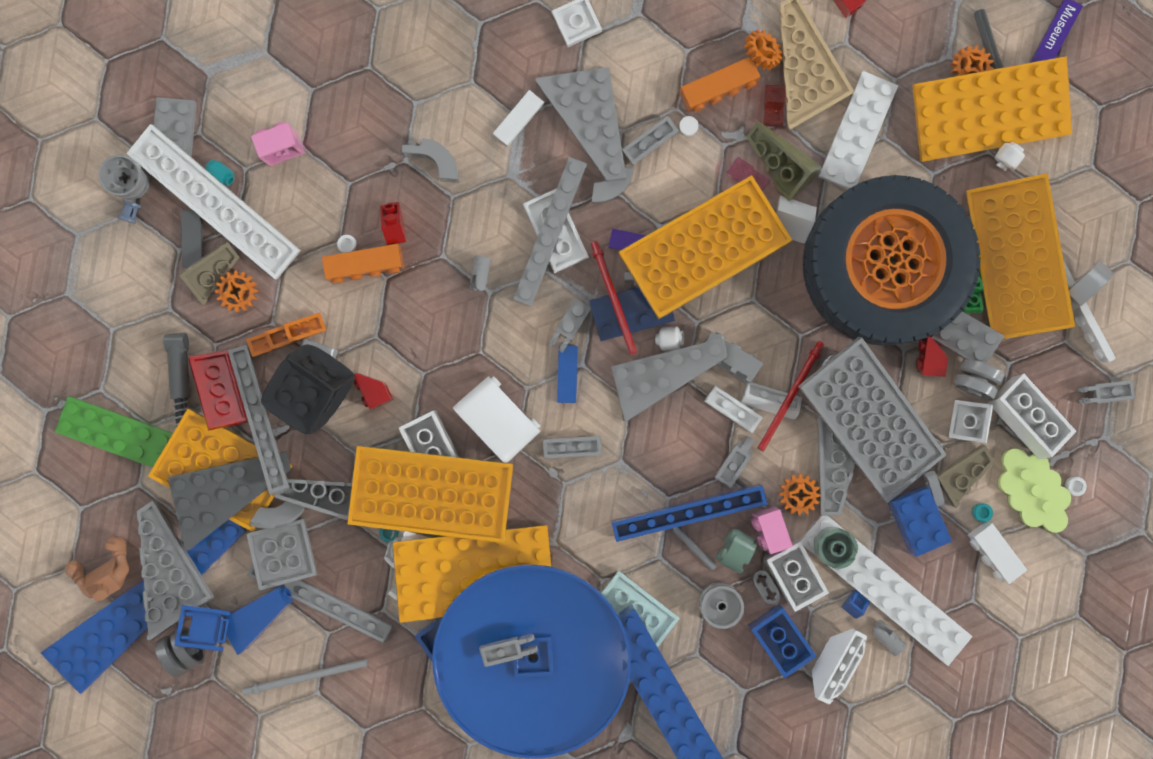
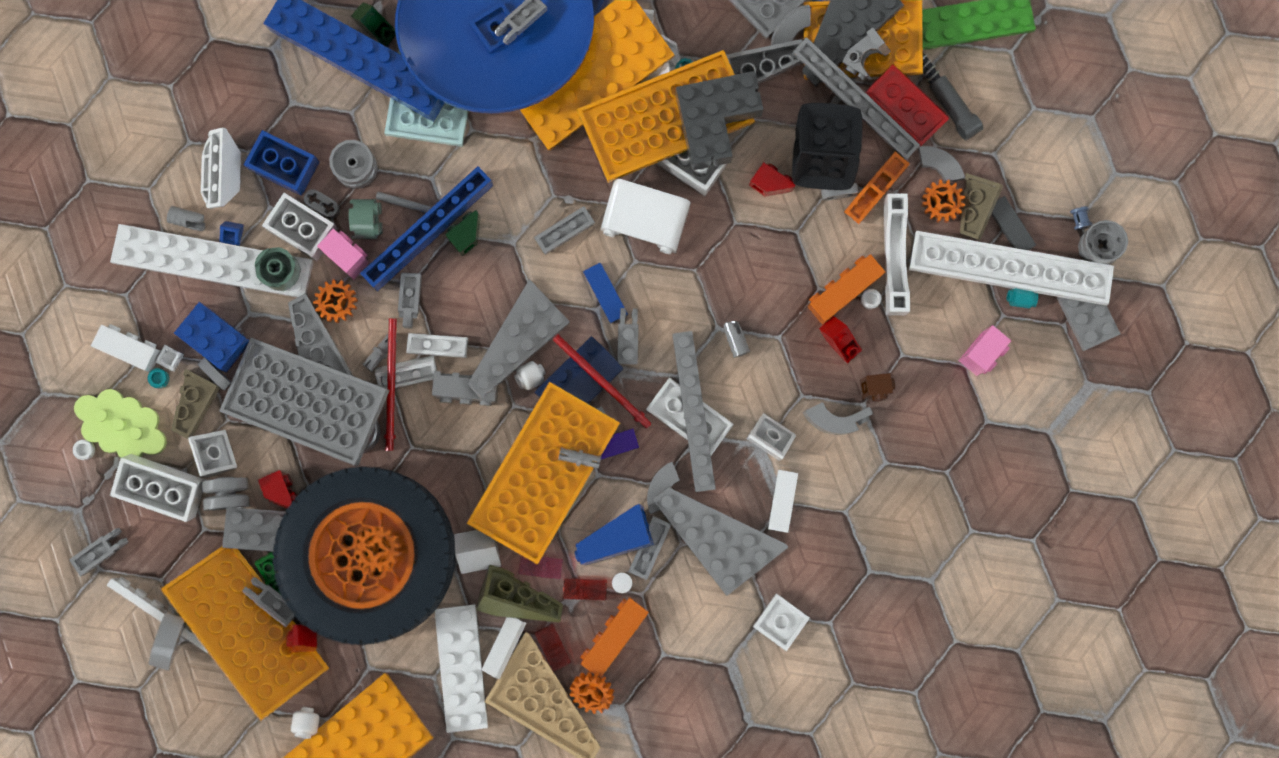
camera: 145 degrees right, 5 degrees down
none -> white tile [155,345,184,372]
none -> light grey hinge [242,577,295,627]
none -> red slope [286,625,317,653]
none -> dark green slope [350,2,396,46]
none -> orange gear [354,527,401,572]
none -> light grey pin [362,334,398,372]
none -> dark green slope [445,210,480,256]
none -> white tile [482,617,526,679]
none -> light grey pin [558,447,601,469]
none -> clear red slope [563,578,607,600]
none -> blue slope [575,504,654,566]
none -> dark grey piece [675,71,764,171]
none -> white slope [746,413,796,461]
none -> light grey tile [842,28,891,81]
none -> reddish brown brick [860,373,895,402]
none -> white arch [884,194,910,315]
none -> light grey tile [918,146,965,183]

